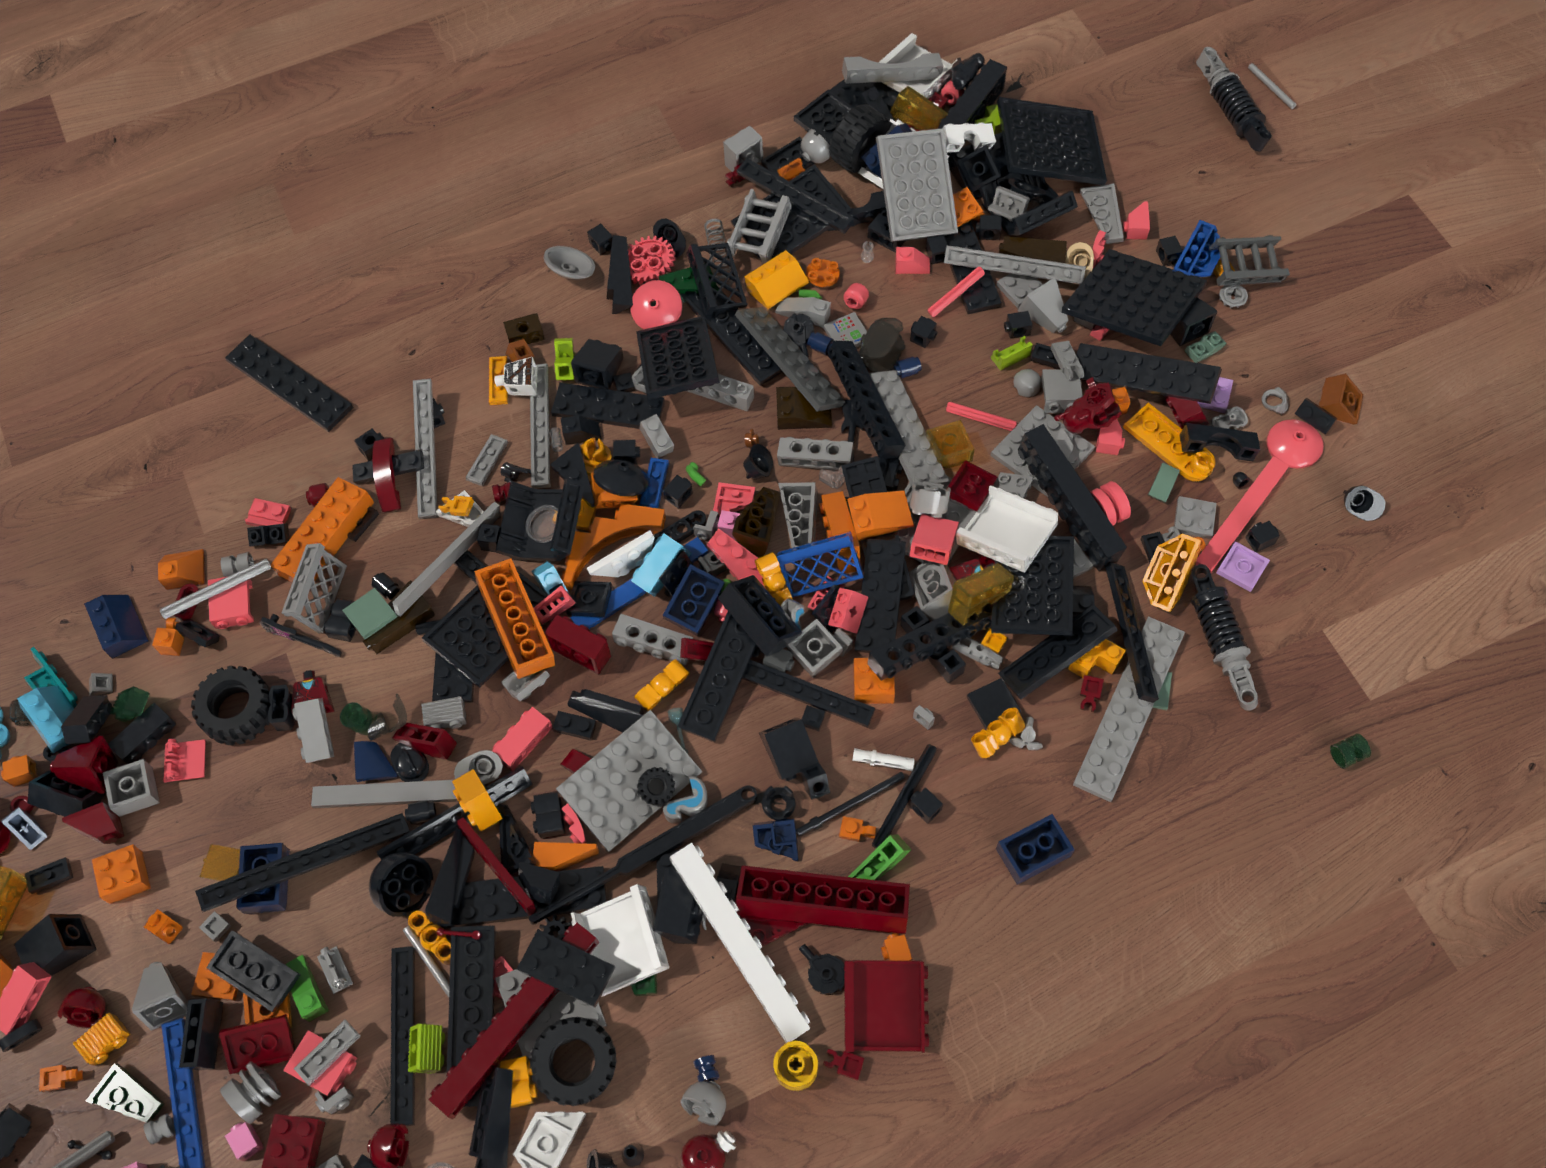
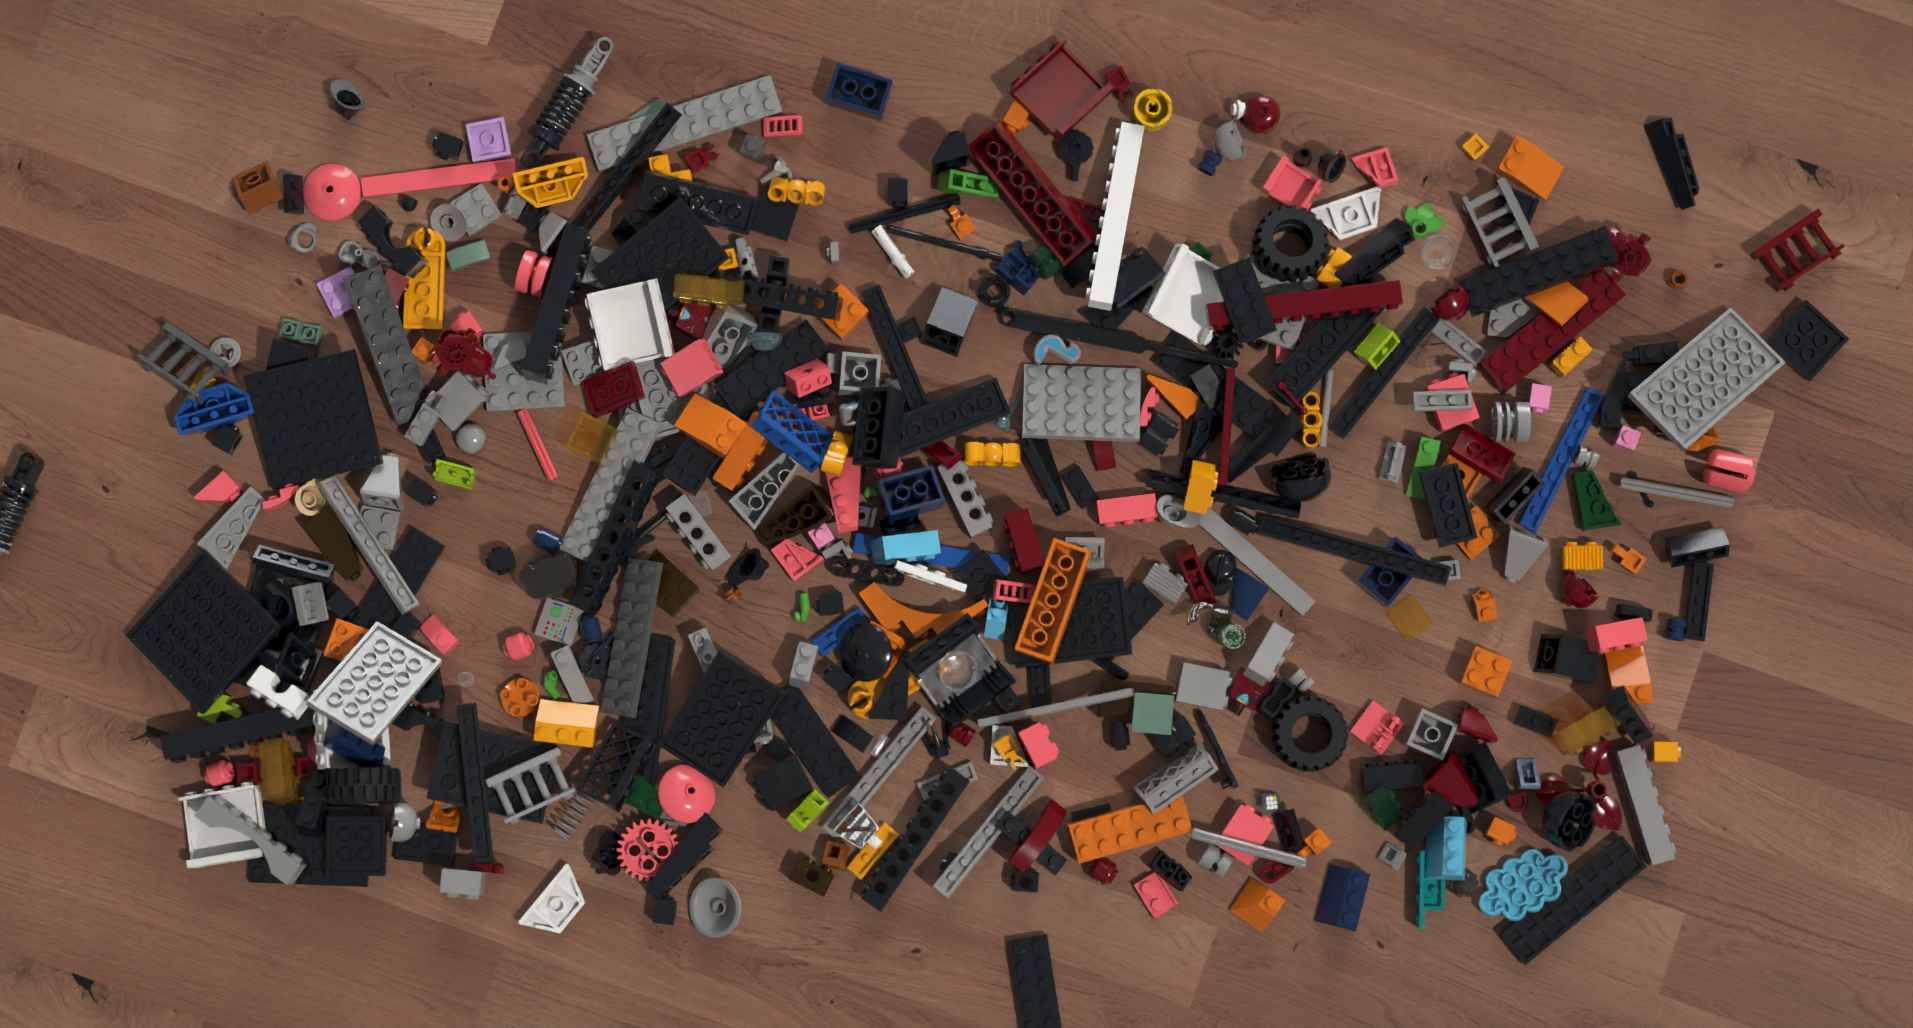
camera: 140 degrees left, 20 degrees up
black tyre [637,767,675,806] -> none
black brick [801,763,830,800] -> none
light grey brick [910,481,951,518] -> none
coral axle [927,266,985,317] -> none
black animal [951,53,985,90] -> none
none -> light grey dish [430,204,467,241]
none -> white wing [518,863,586,933]
none -> light grey slope [539,212,568,257]
none -> dark grey brick [739,134,766,163]
none -> clear light blue piece [747,332,783,351]
none -> coral slope [764,115,802,137]
none -> black brick [861,767,970,912]
none -> black slope [932,130,970,176]
none -> coral brick [1017,722,1059,770]
none -> clear green wheel [1029,245,1064,281]
none -> light grey brick [1175,663,1232,711]
none -> slope [1260,792,1282,814]
none -> coral panel [1261,155,1323,212]
none -> light grey wheel [1288,668,1315,695]
none -> light grey tile [1430,319,1488,368]

